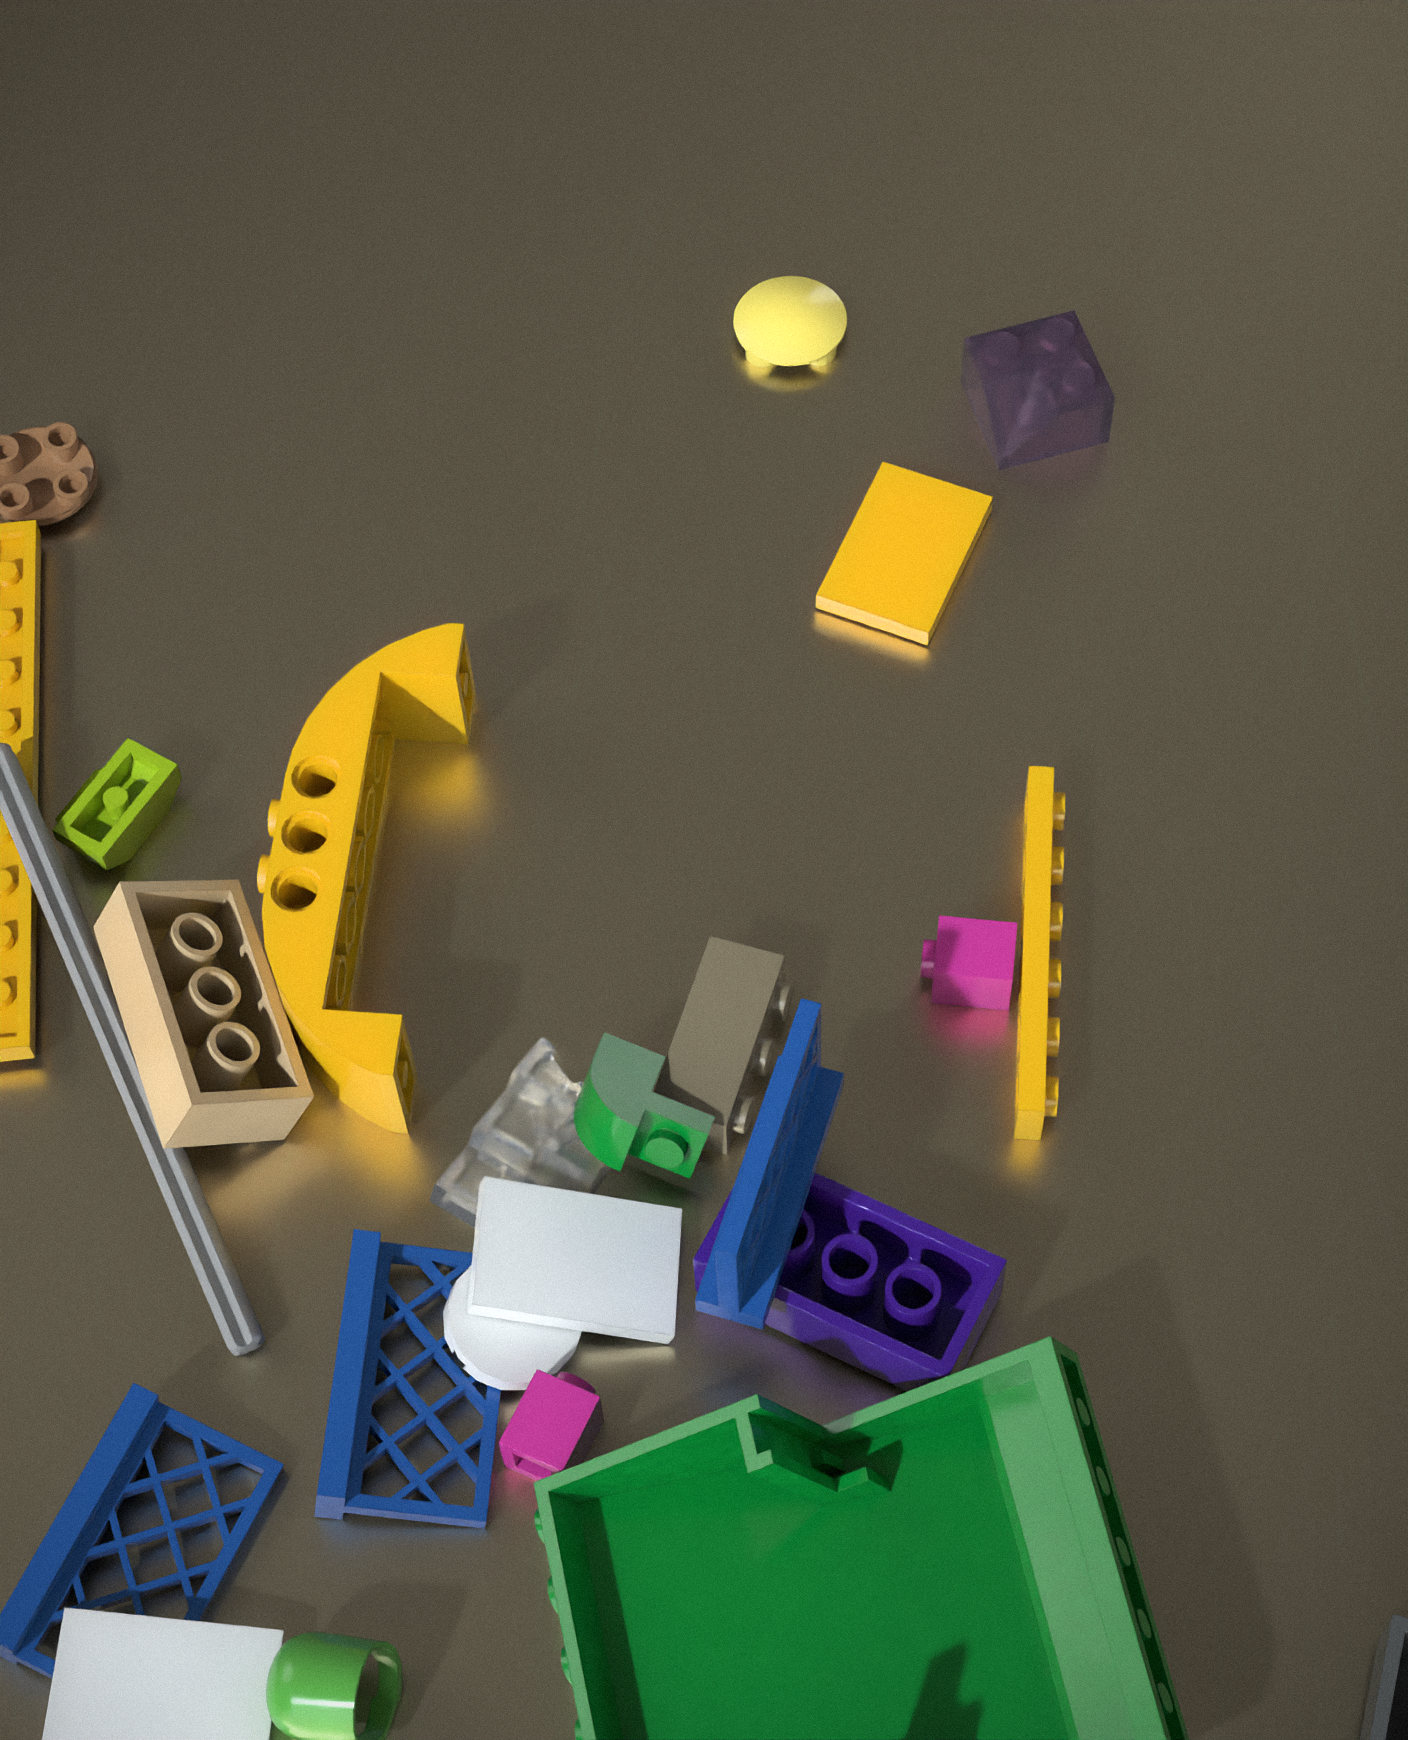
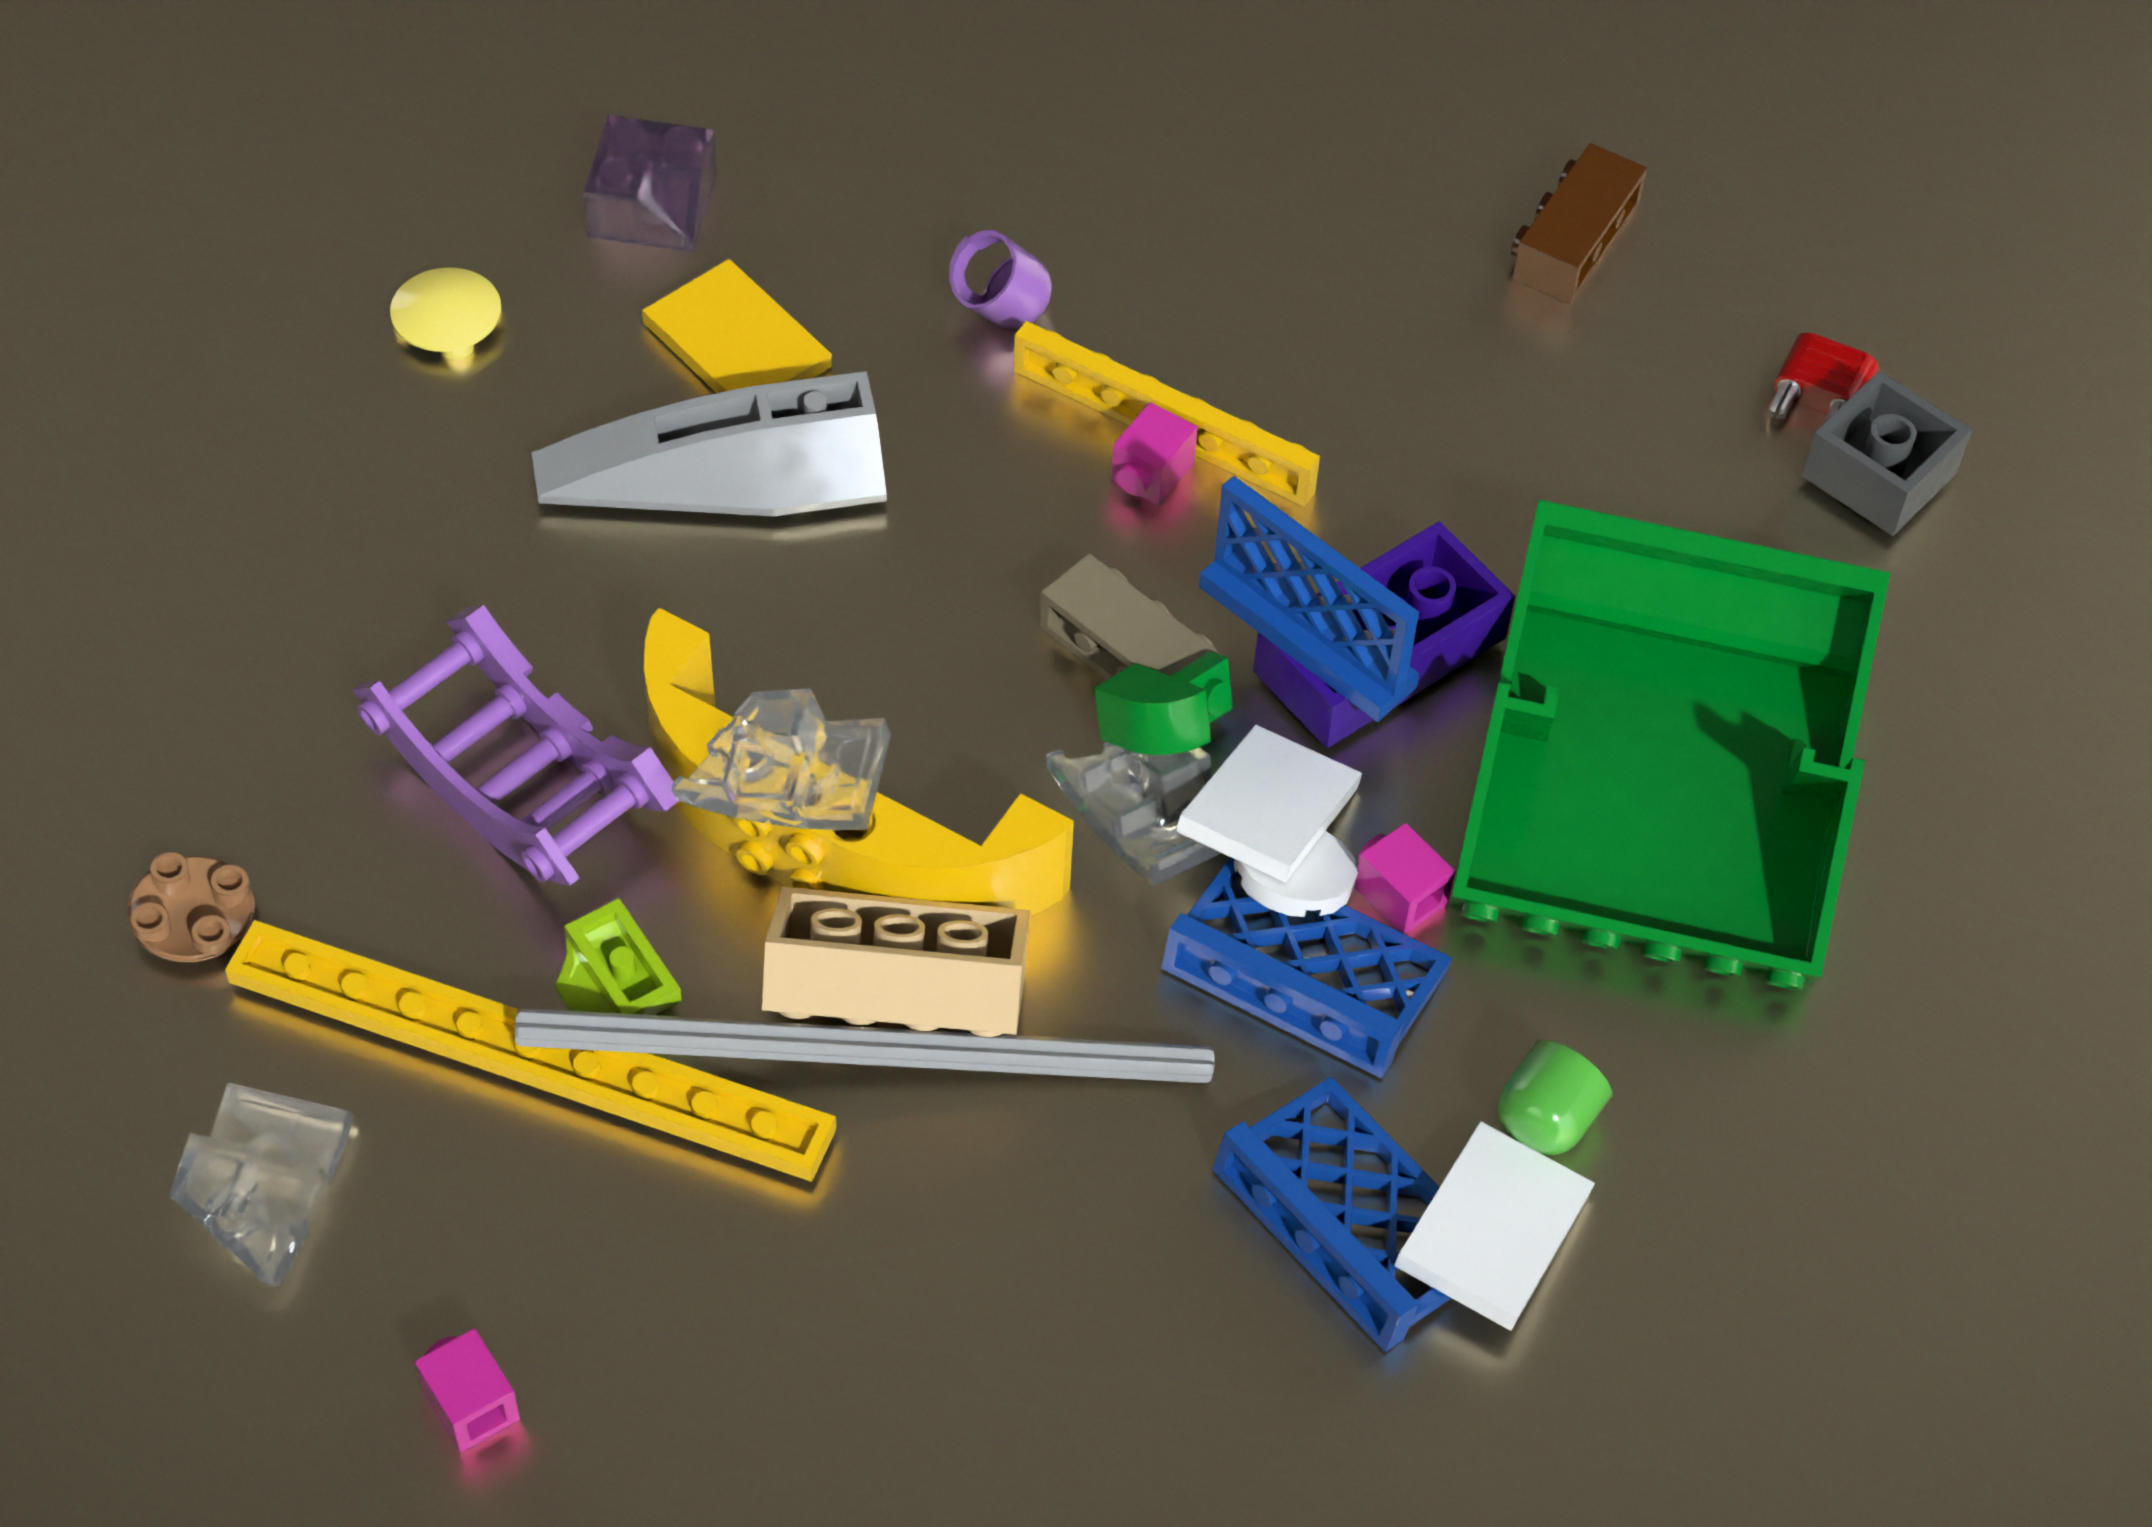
camera: 70 degrees left, 5 degrees down
none -> medium lavender fence [352,605,684,885]
none -> light grey wedge [531,371,887,516]
none -> clear slope [671,688,891,830]
none -> medium lavender helmet [949,230,1052,329]

